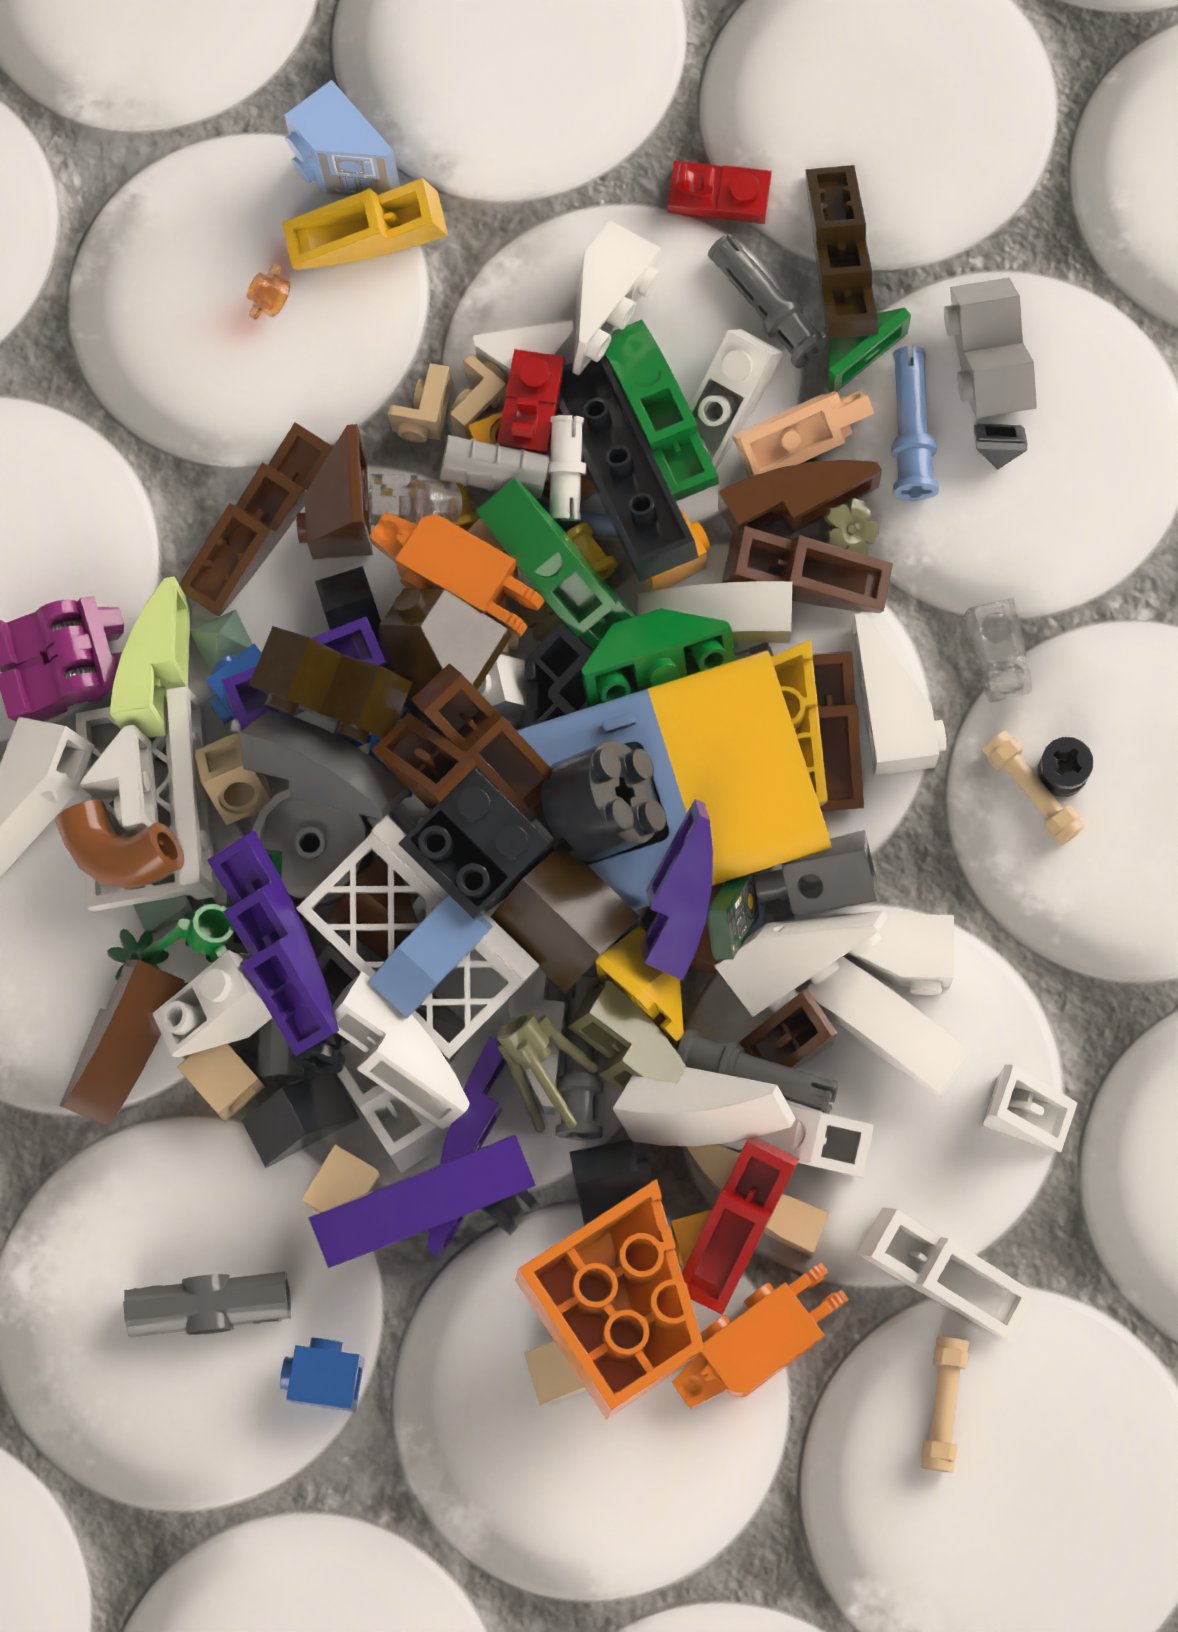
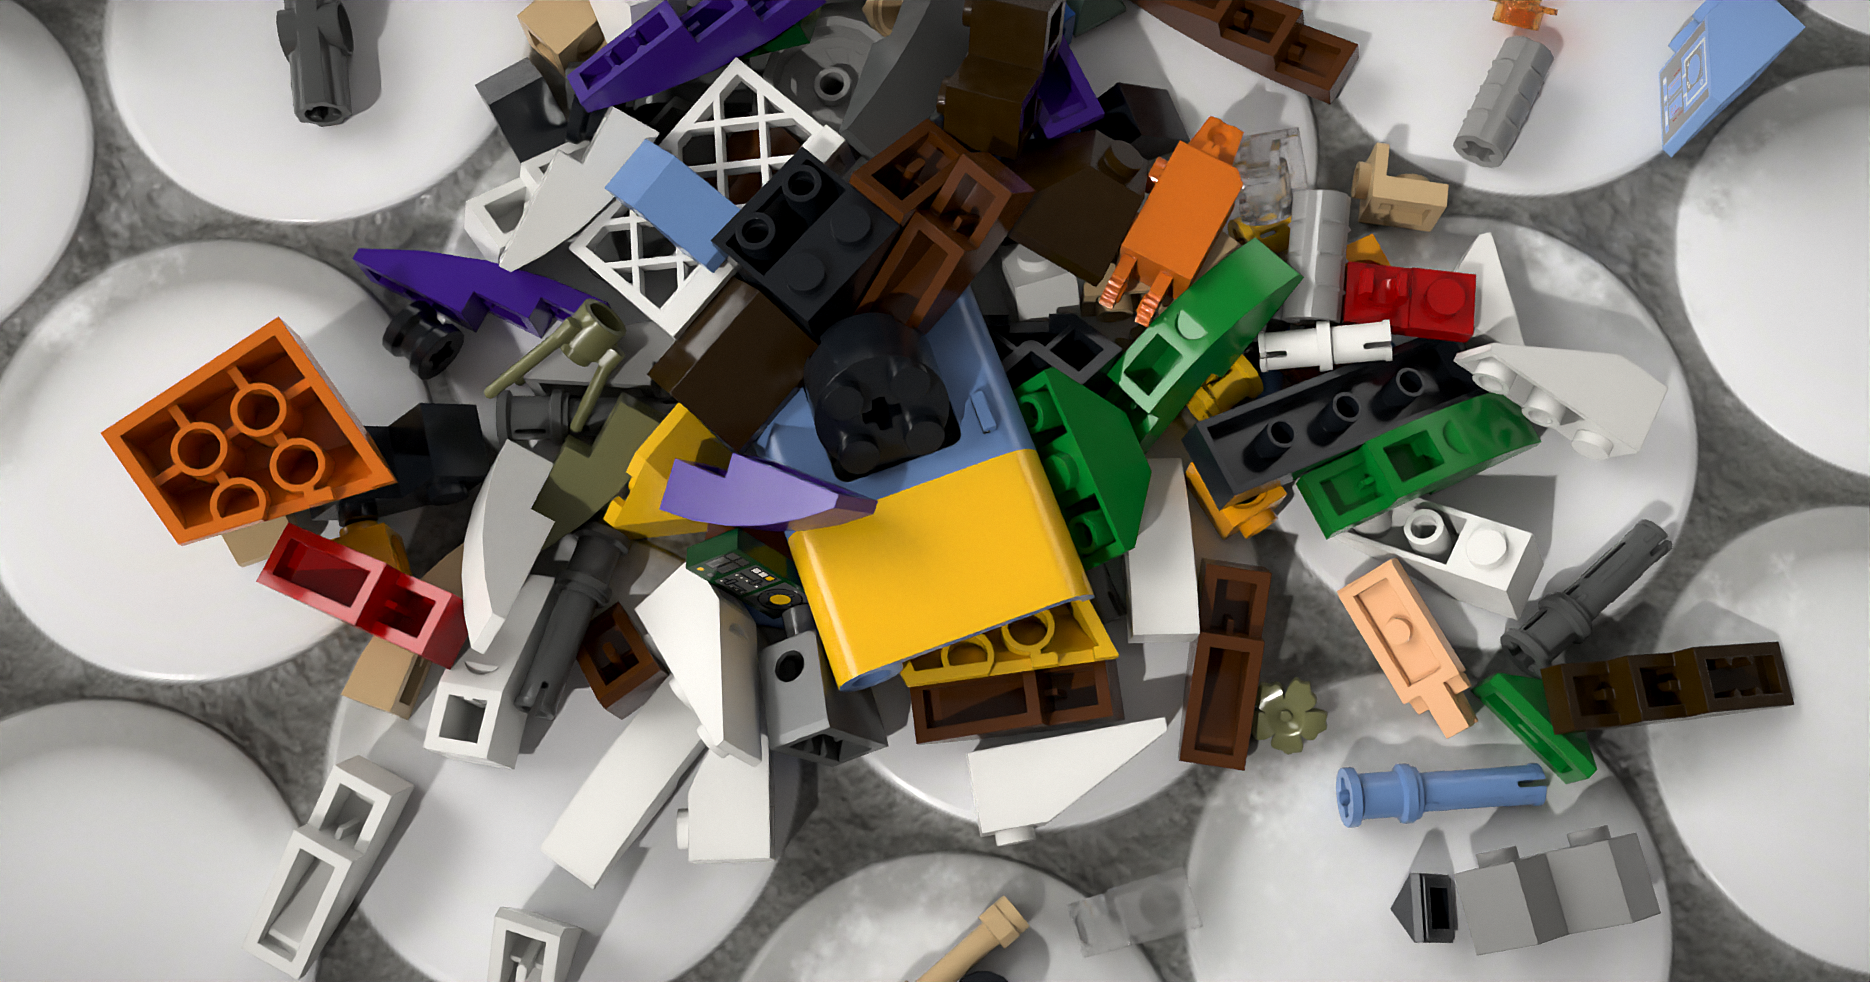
camera: 80 degrees right, 0 degrees up
blue brick [280,1338,365,1412] -> none
yellow slope [282,178,448,270] -> none
reddish brown slope [296,424,373,559] -> none
tan panel [301,1144,380,1213] -> none
dark purple slope [308,1135,536,1268] -> none
tan bracket [450,354,507,440] -> none
red plate [667,160,772,224] -> none
orange hinge [672,1262,849,1409] -> none
reddish brown slope [718,460,882,535] -> none
tan bar [921,1336,969,1473] -> none
none -> light grey axle [1453,36,1554,168]

